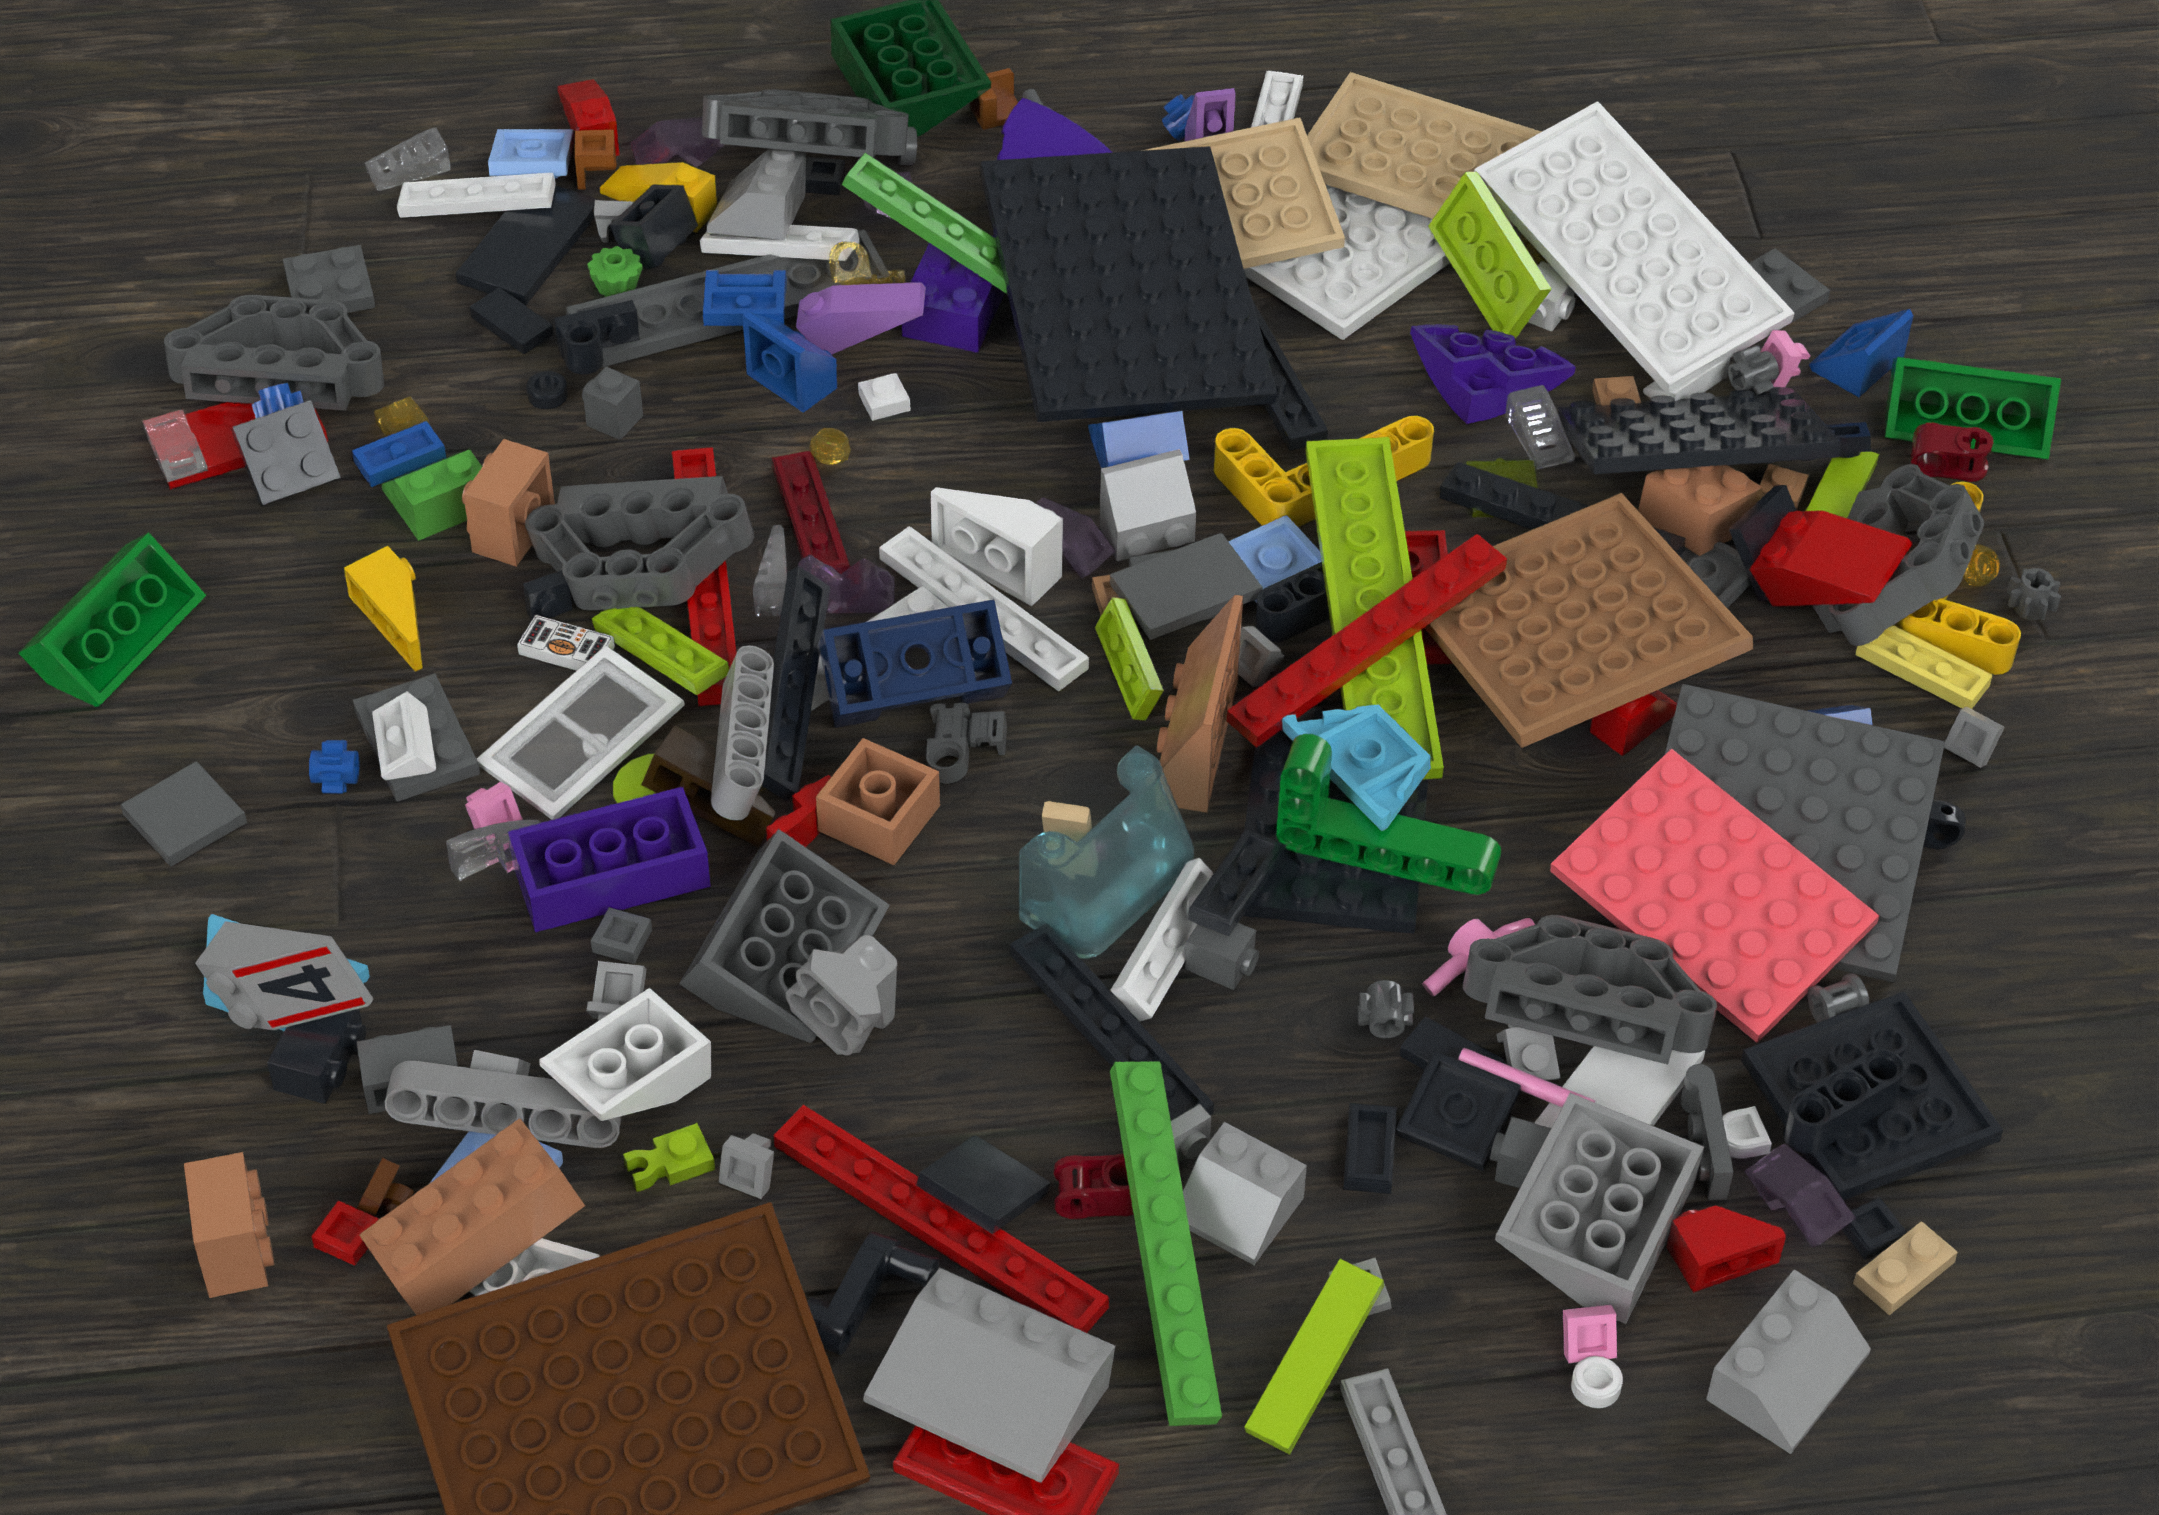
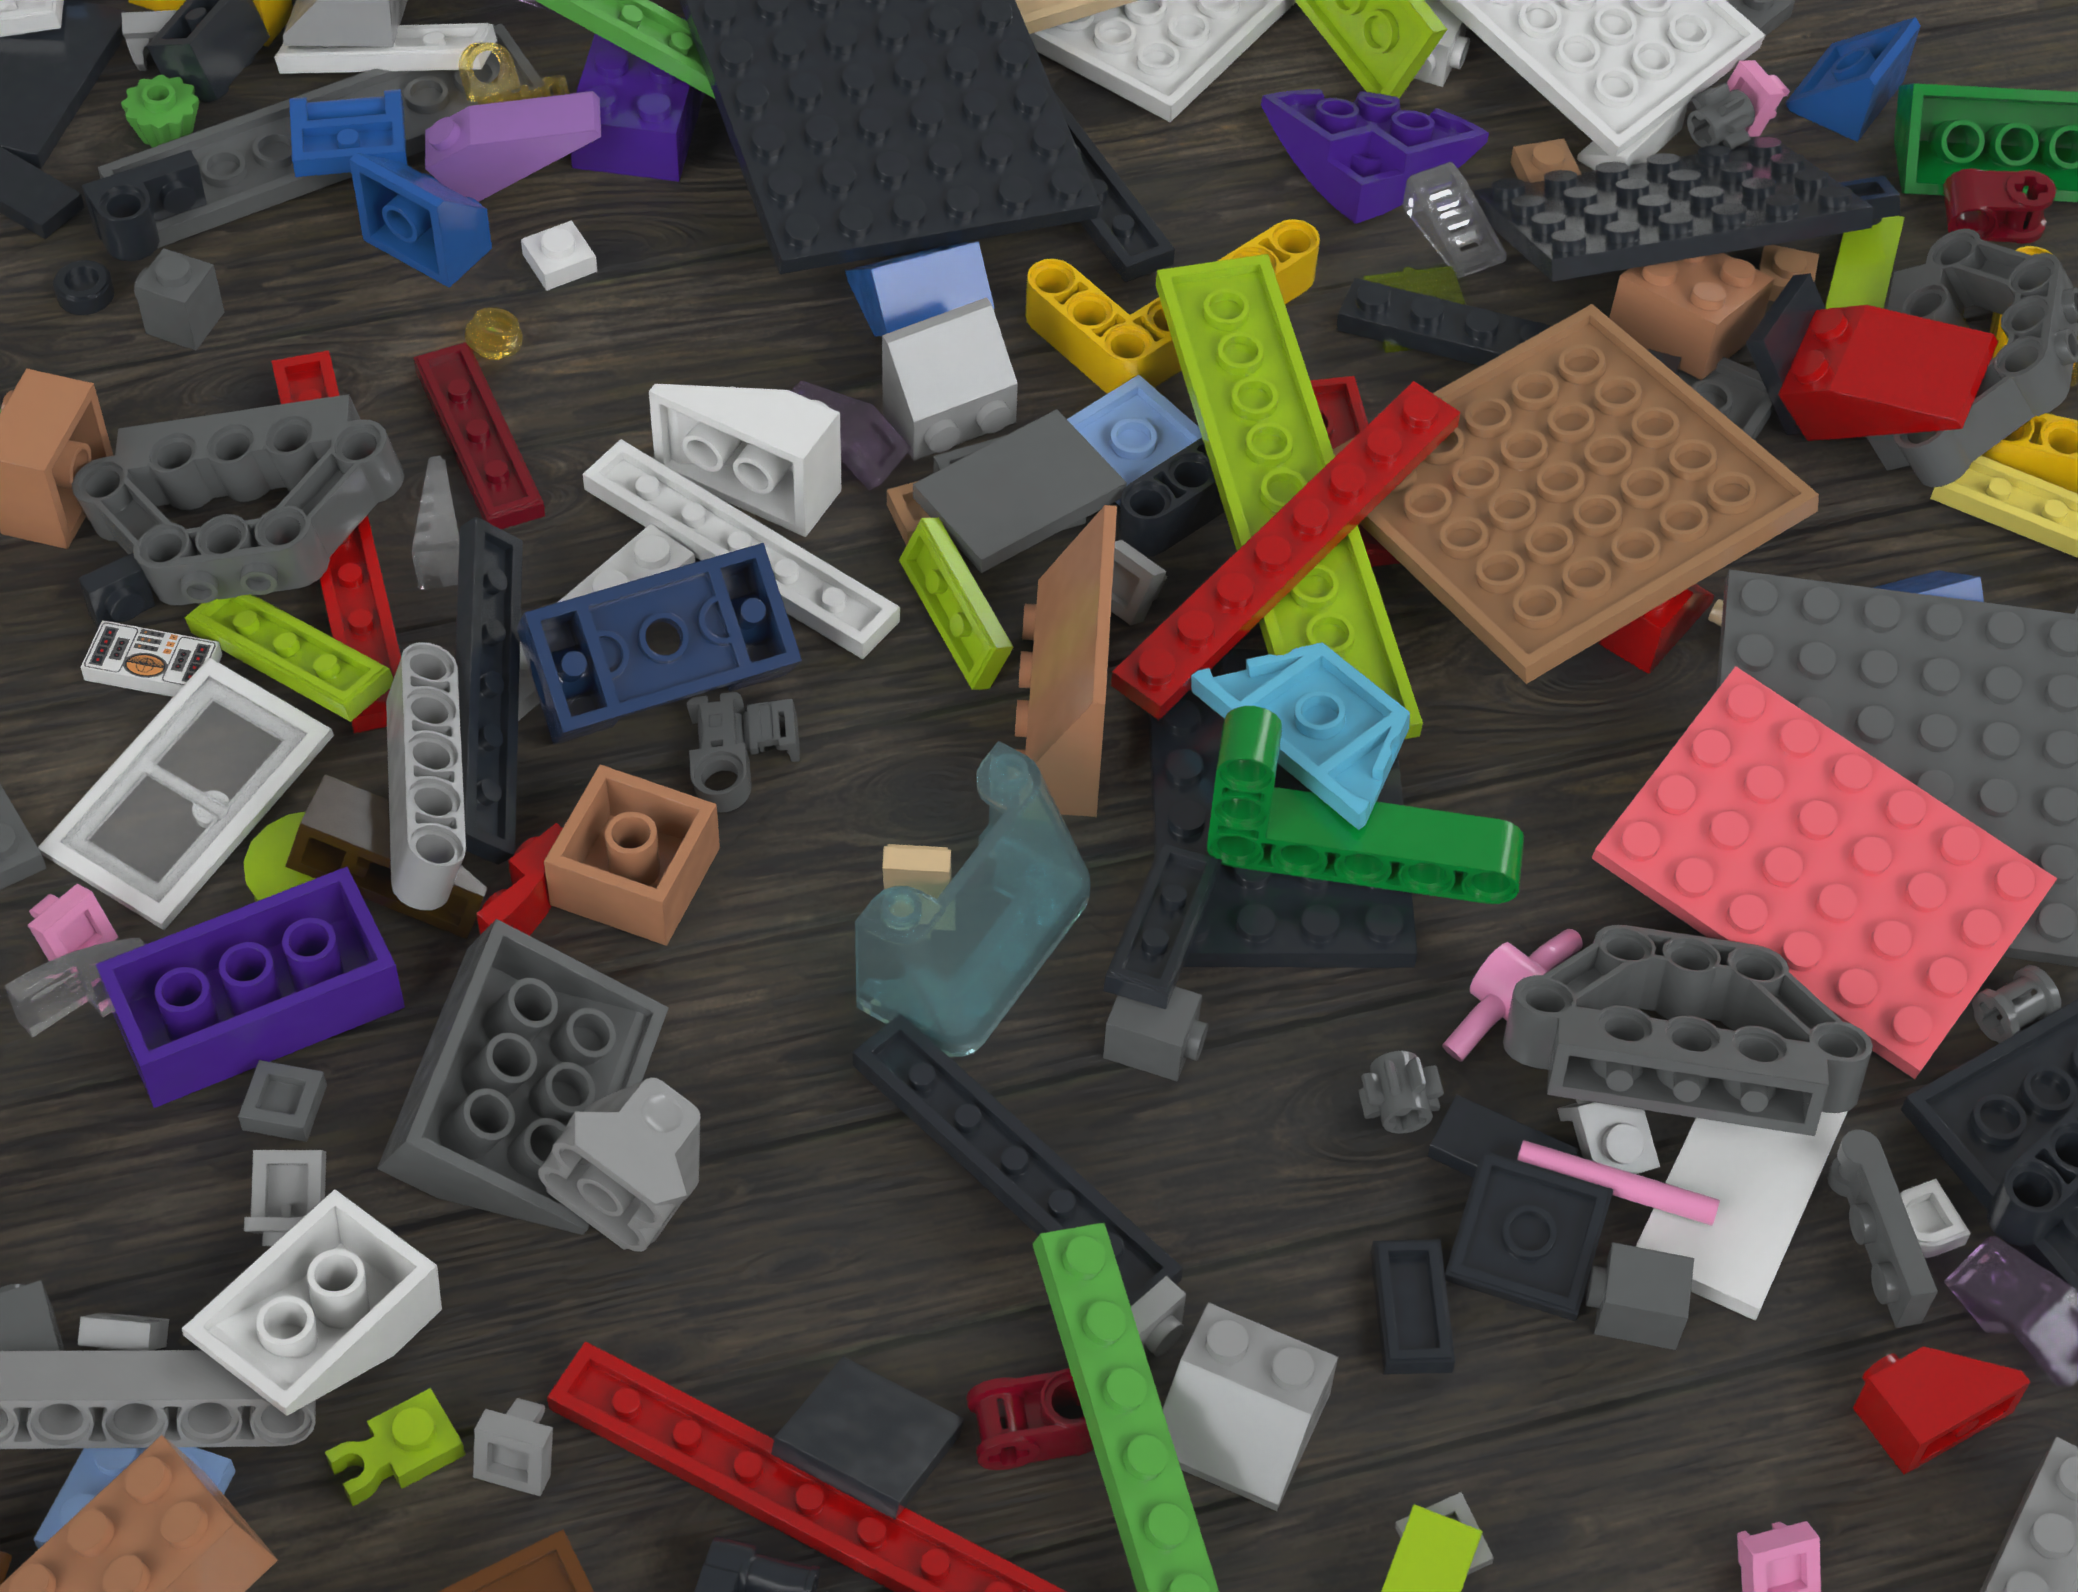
camera: 10 degrees left, 5 degrees up
clear purple slope [798,554,895,613] -> none
white plate [1111,858,1214,1022] -> none
light grey slope [1495,1093,1704,1324] -> none

